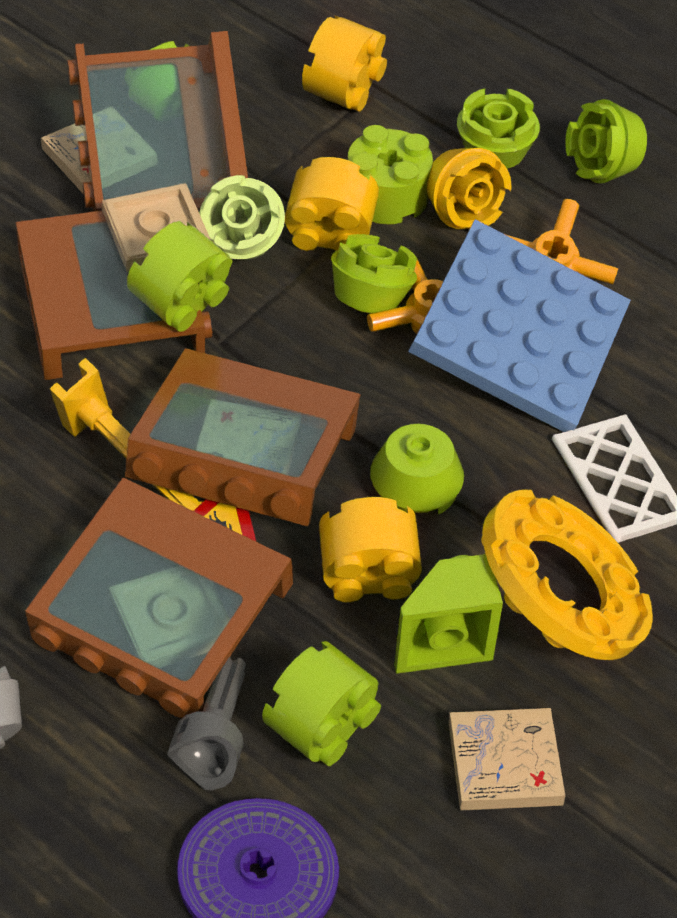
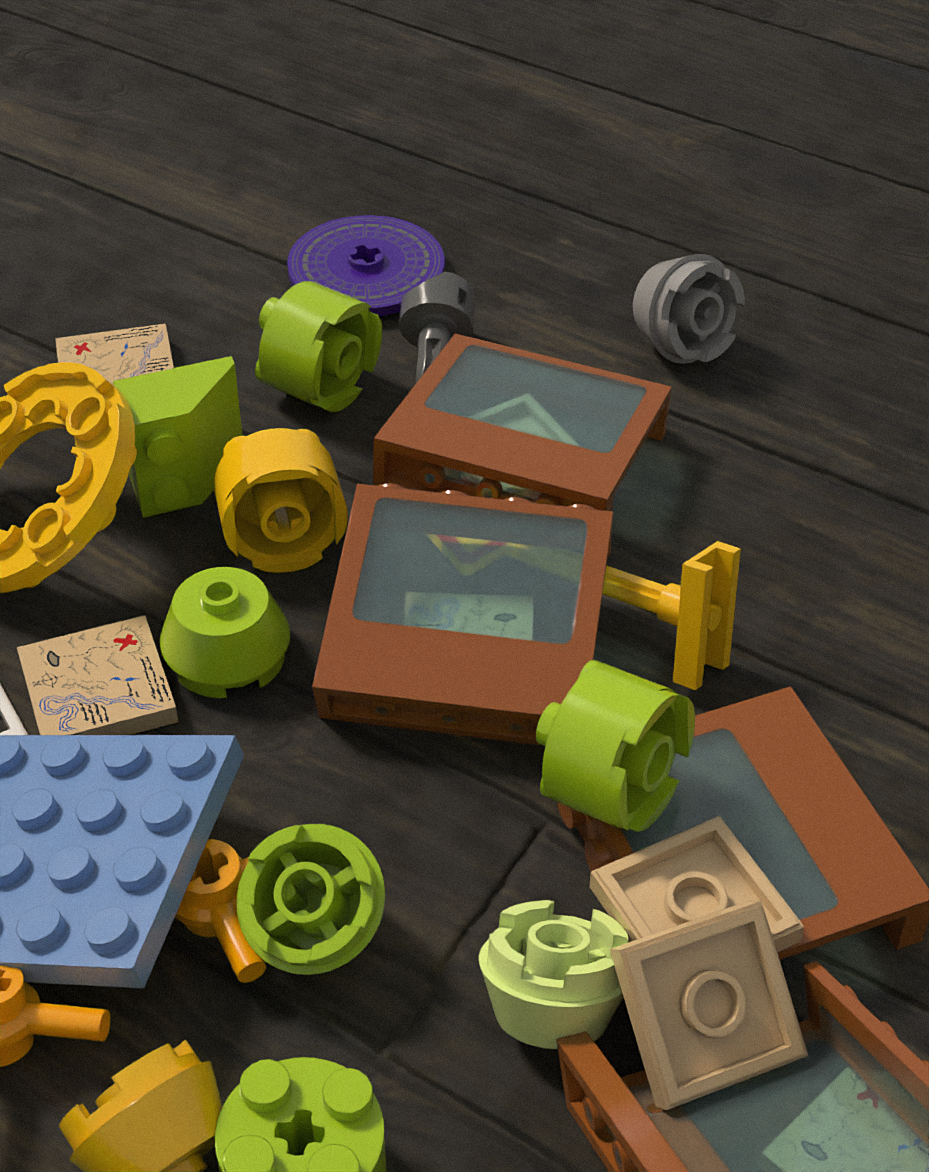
camera: 175 degrees right, 5 degrees down
yellow brick [285,157,379,251] -> none
none -> tan tile [17,615,178,735]
none -> tan tile [609,900,808,1110]

